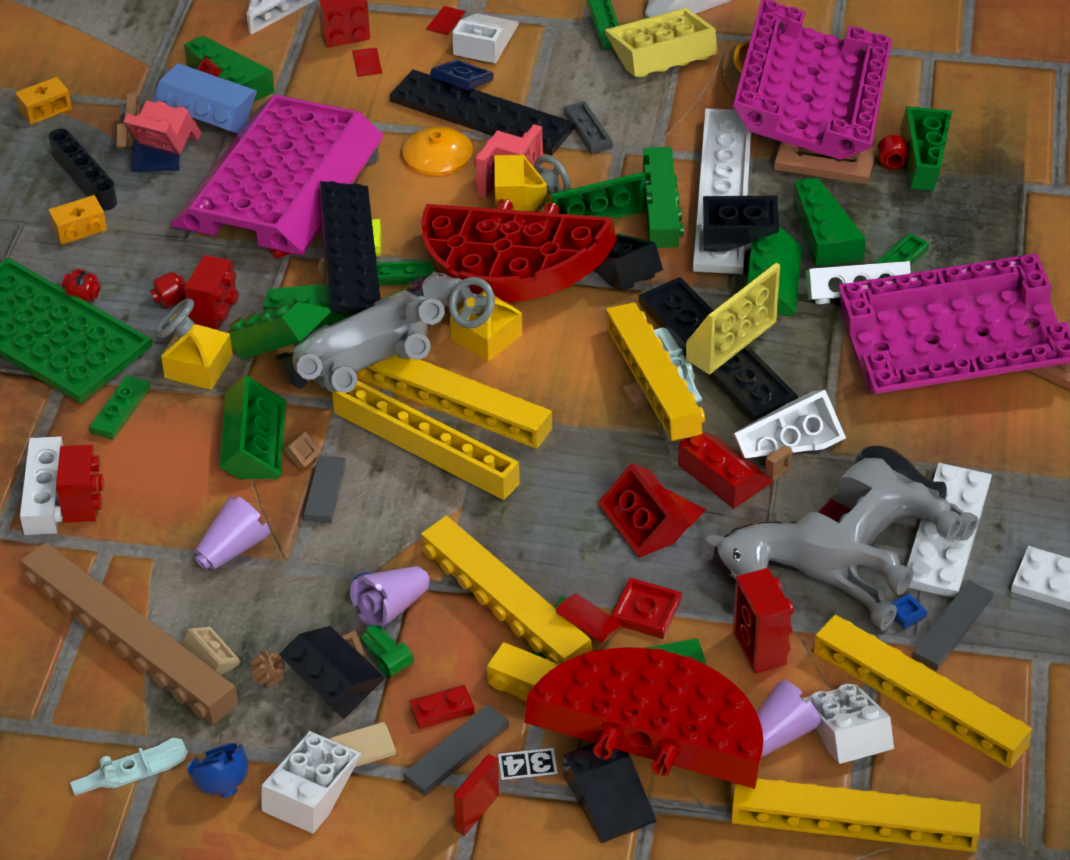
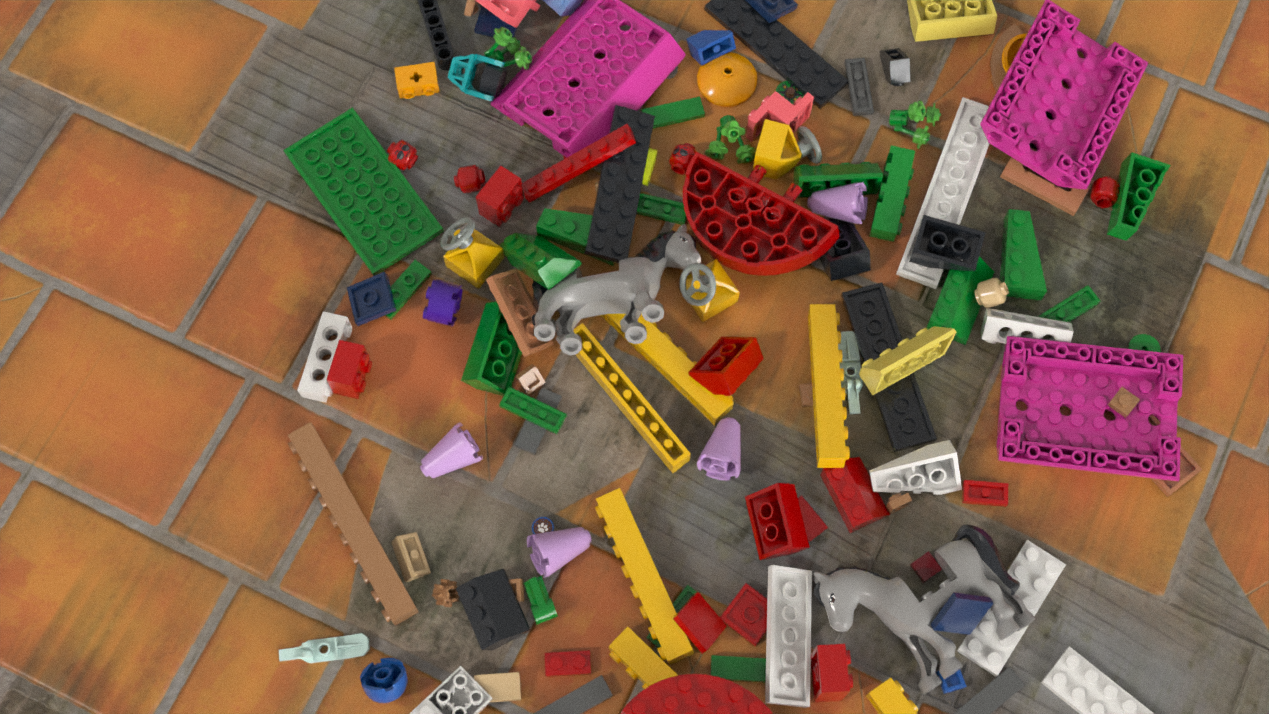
camera: 15 degrees right, 25 degrees up
none -> dark blue tile [347,272,396,326]
none -> dark purple brick [423,279,463,326]
none -> teal piece [447,54,507,102]
none -> bright green plant [484,27,532,70]
none -> nougat plate [486,268,554,357]
none -> green tile [499,387,567,434]
none -> red plate [522,124,636,203]
none -> green tile [641,96,705,129]
none -> red head [669,143,696,175]
none -> blue slope [686,30,736,66]
none -> red slope [688,336,764,396]
none -> lavender cone [697,417,741,481]
none -> bright green plant [705,115,756,164]
none -> white plate [765,565,812,708]
none -> lavender cone [808,182,867,224]
none -> black slope [880,48,911,86]
none -> bright green plant [889,100,941,149]
none -> dark blue tile [931,592,993,635]
none -> red plate [962,480,1008,507]
none -> tan head [975,278,1009,308]
none -> medium nougat plate [1108,387,1140,418]

